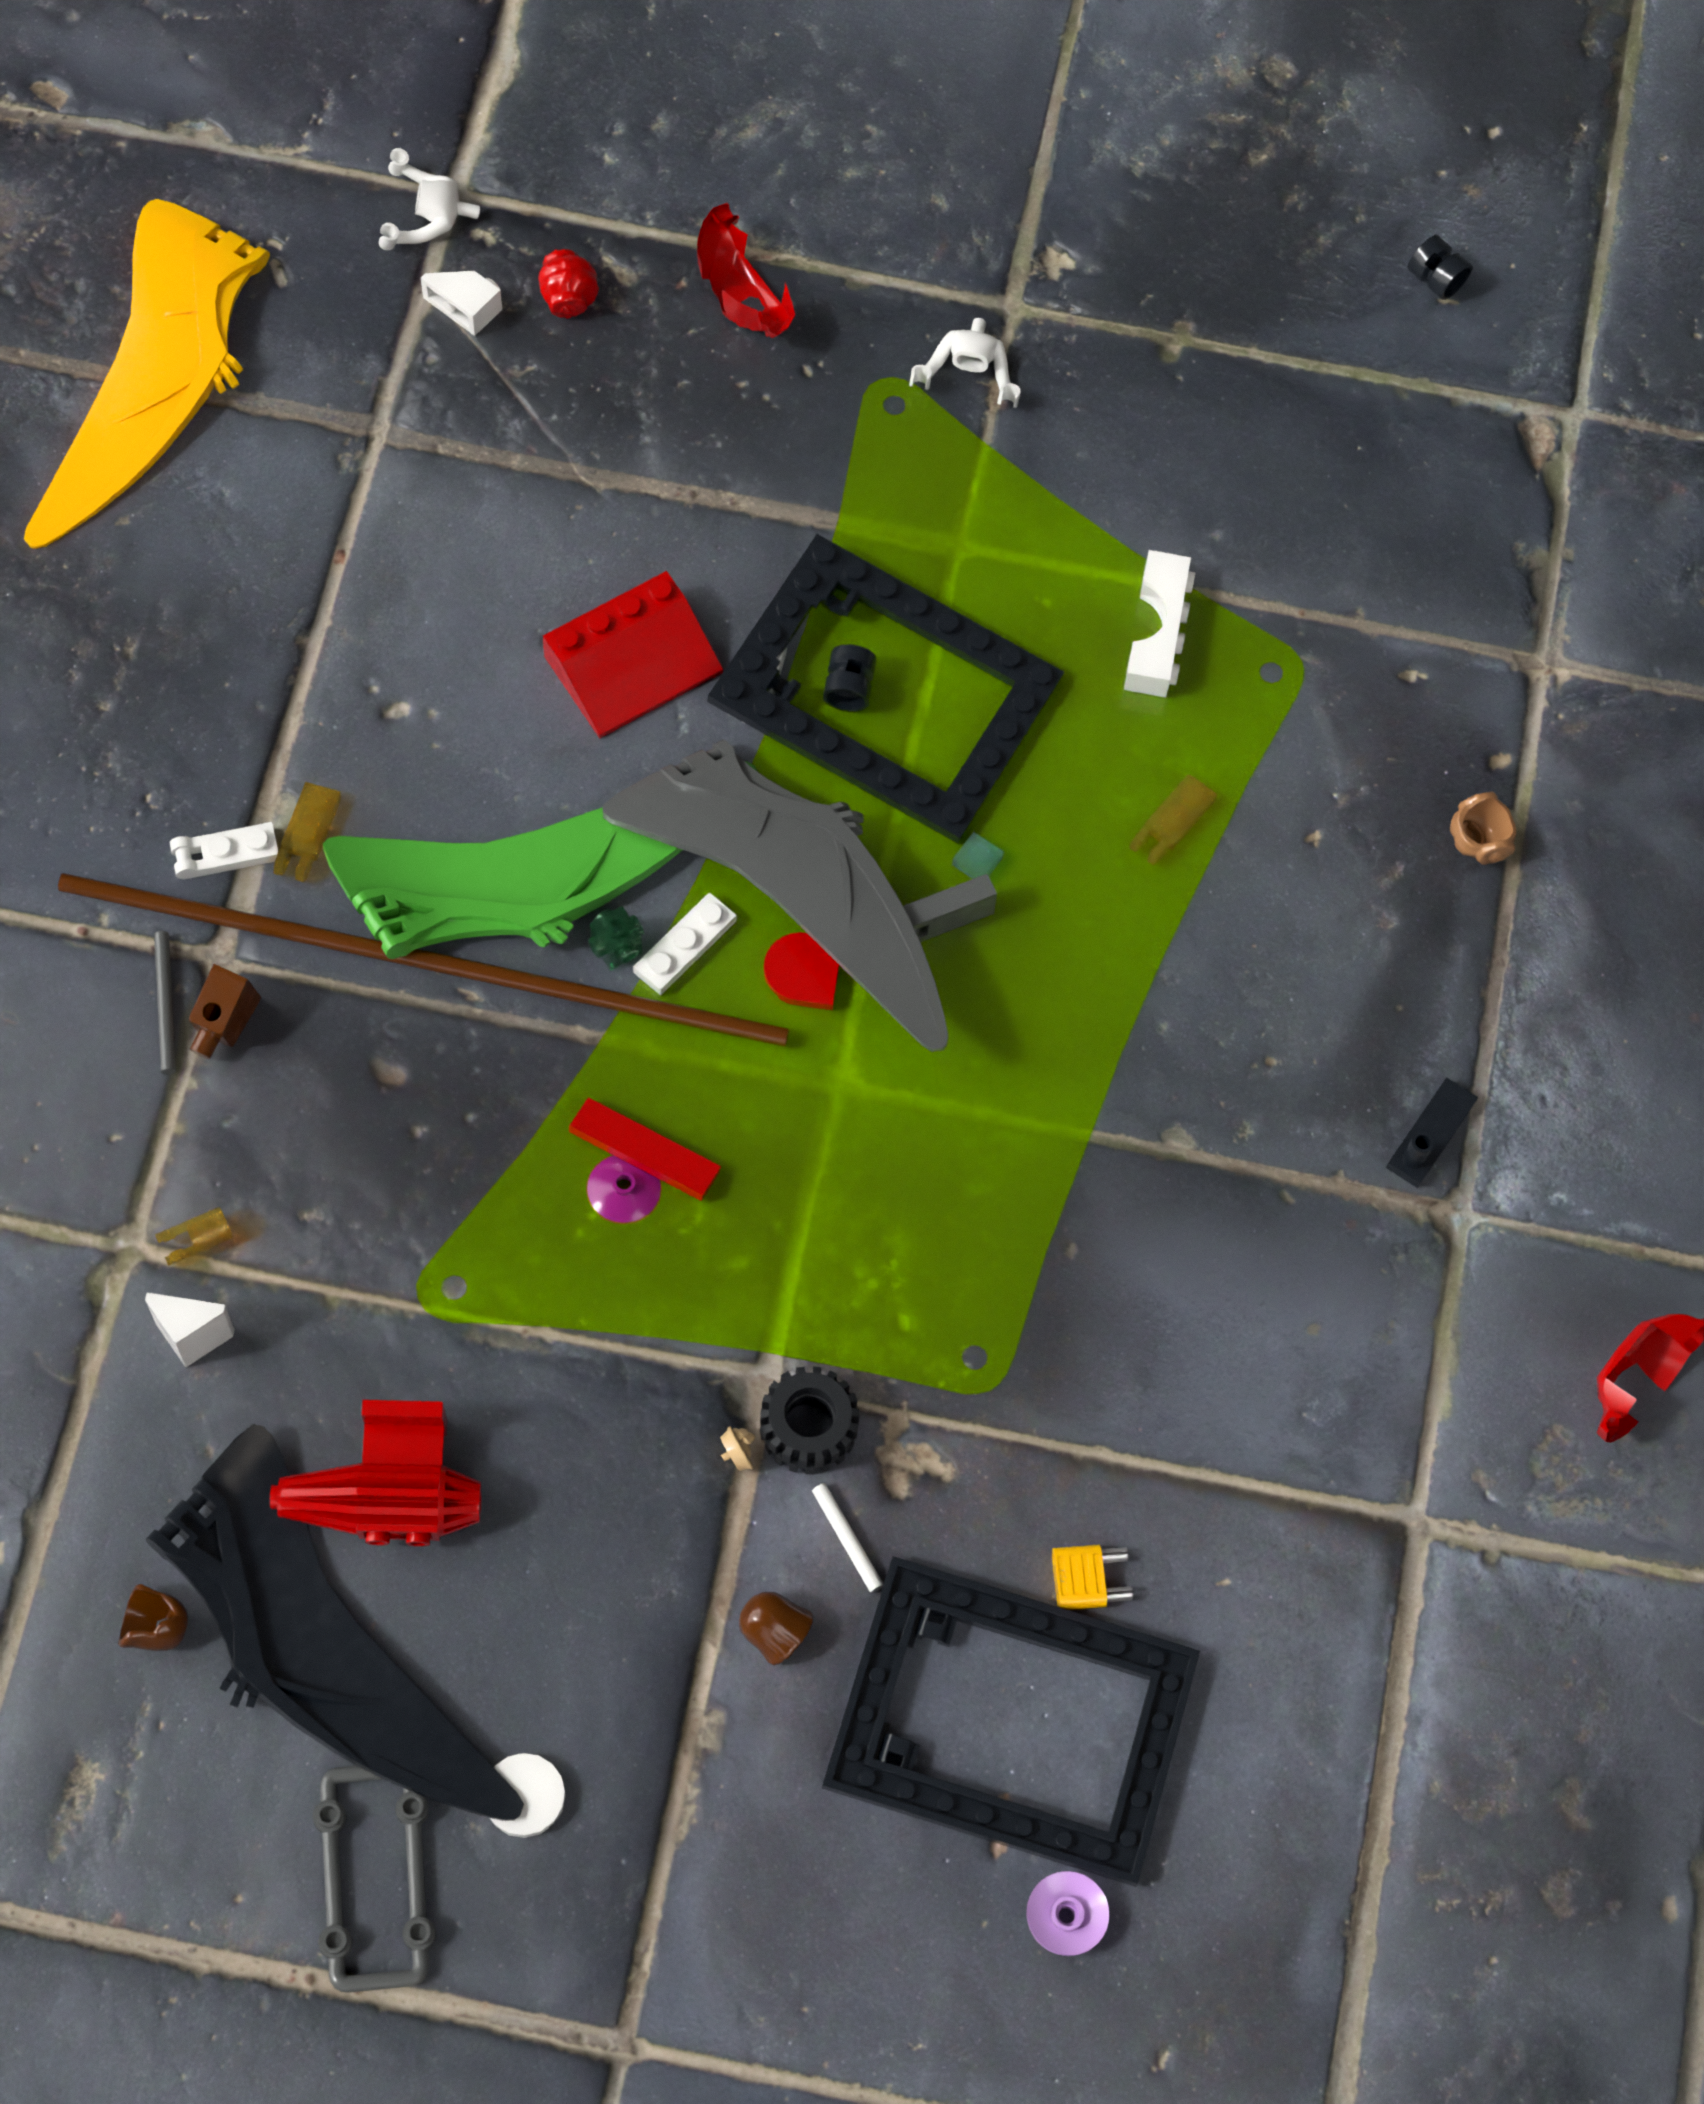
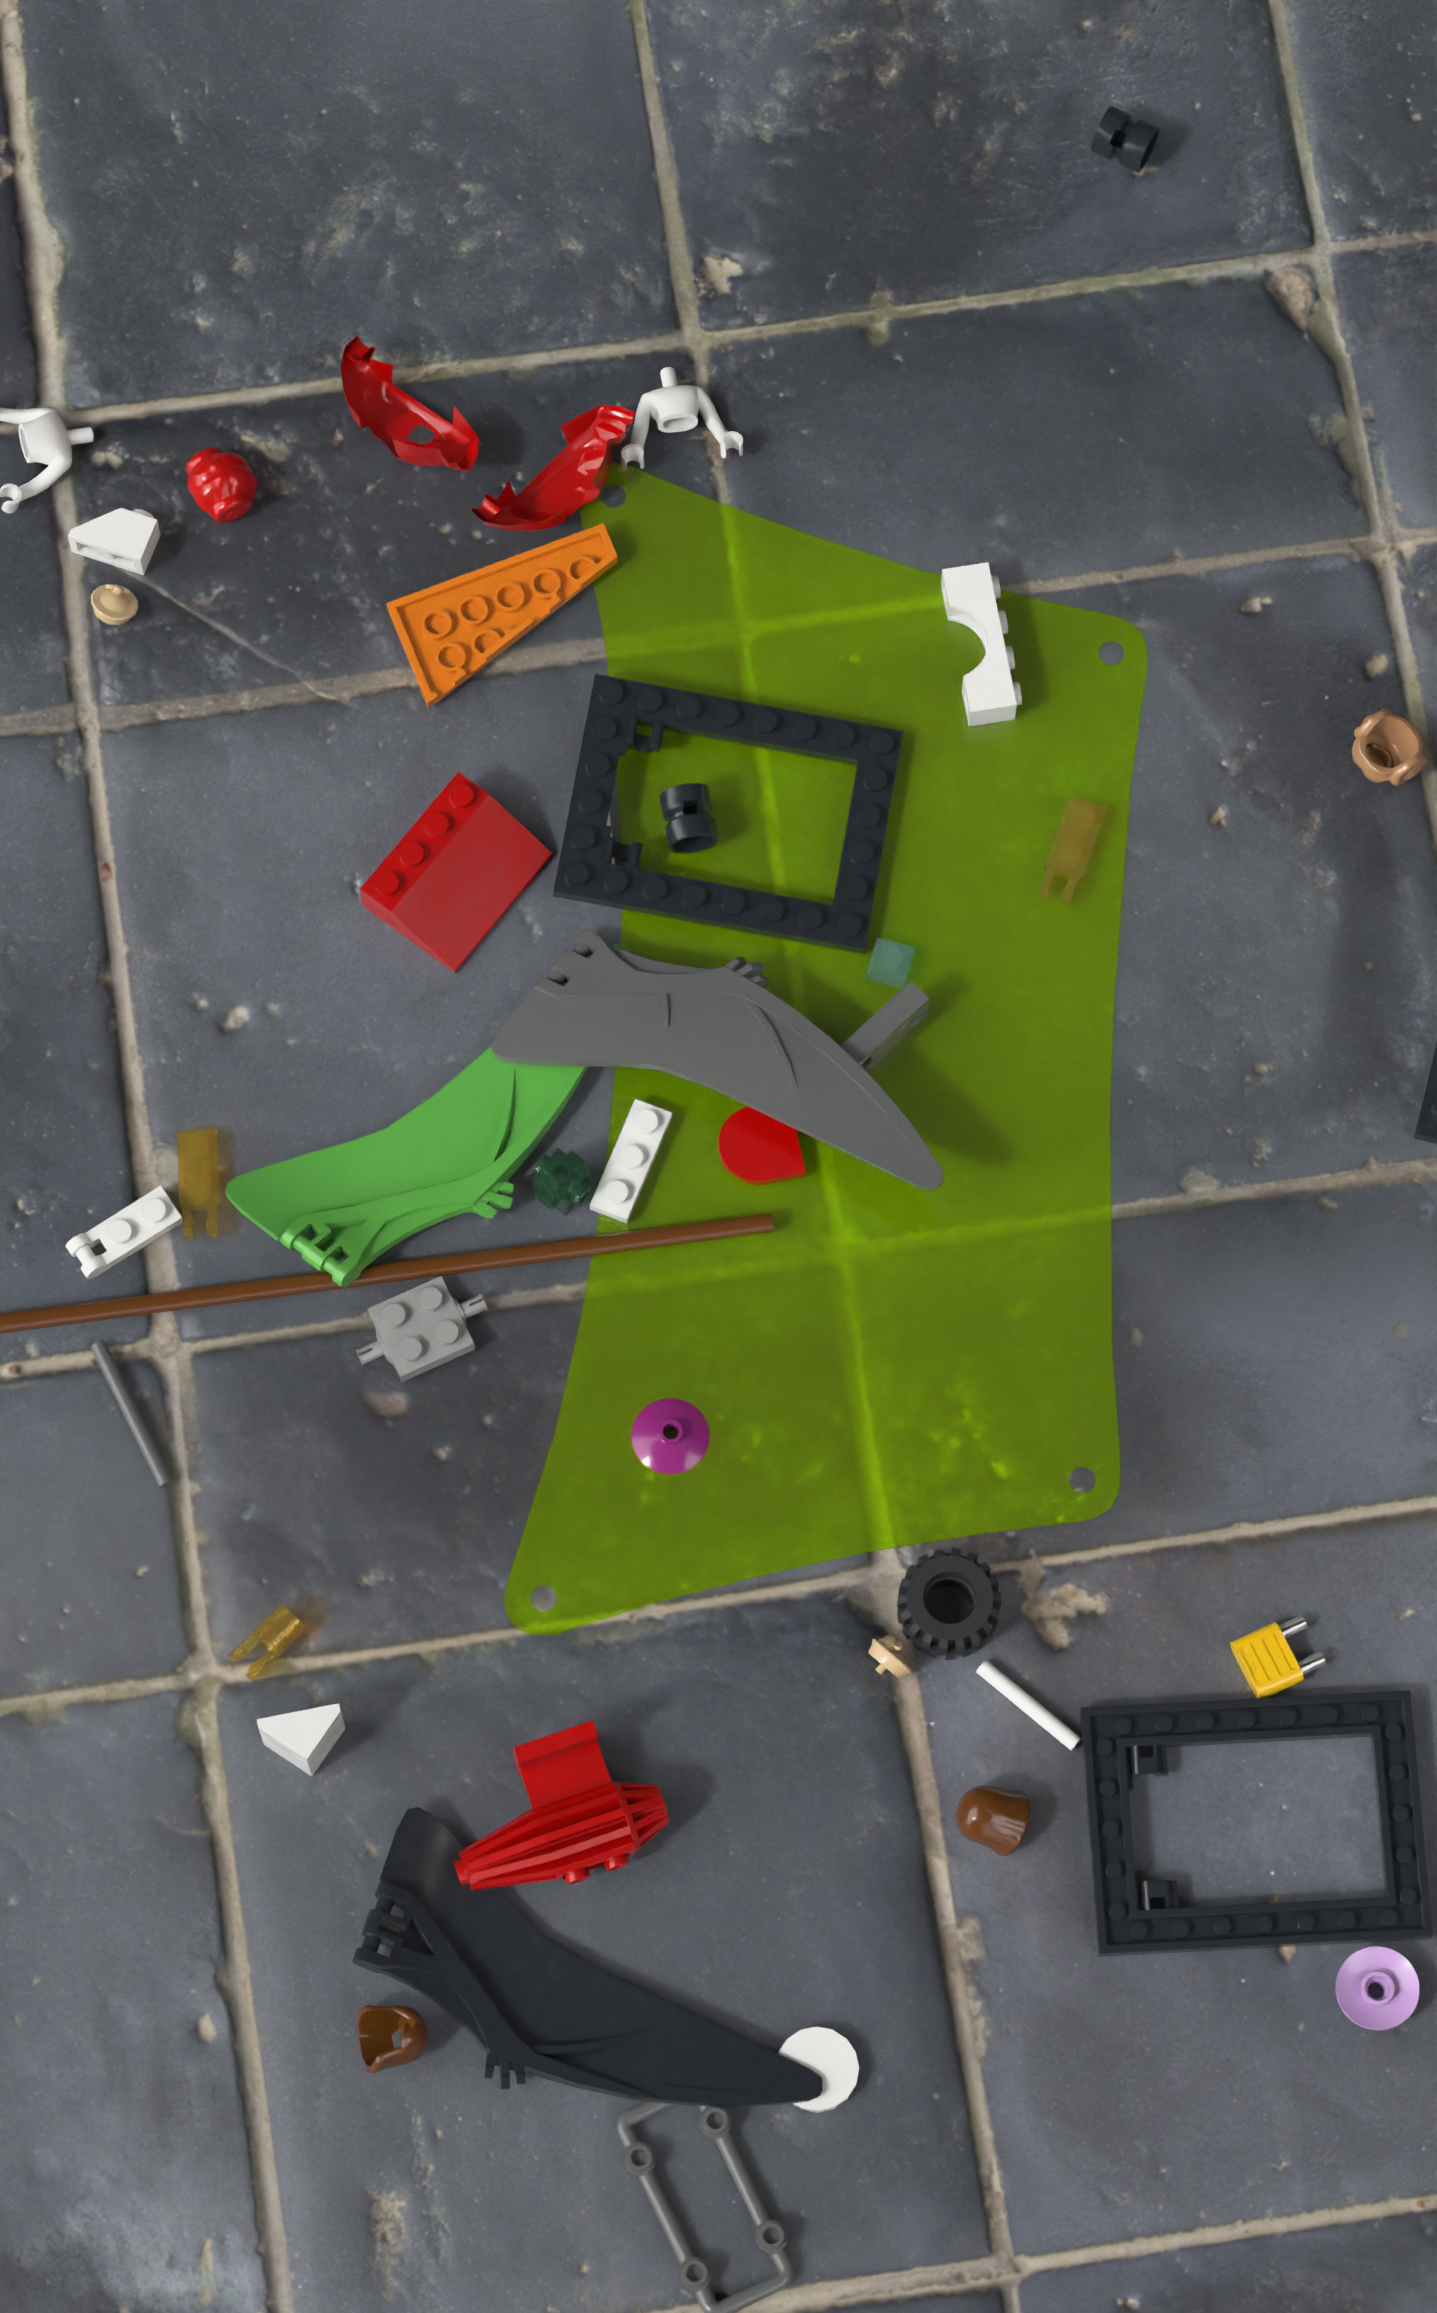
camera: 15 degrees left, 5 degrees up
reddish brown torso [189,964,262,1060] -> none
red tile [569,1097,721,1201] -> none
none -> tan hat [91,584,138,625]
none -> light grey plate [355,1276,488,1382]
none -> orange wing [386,523,618,710]
none -> red animal [471,404,635,531]

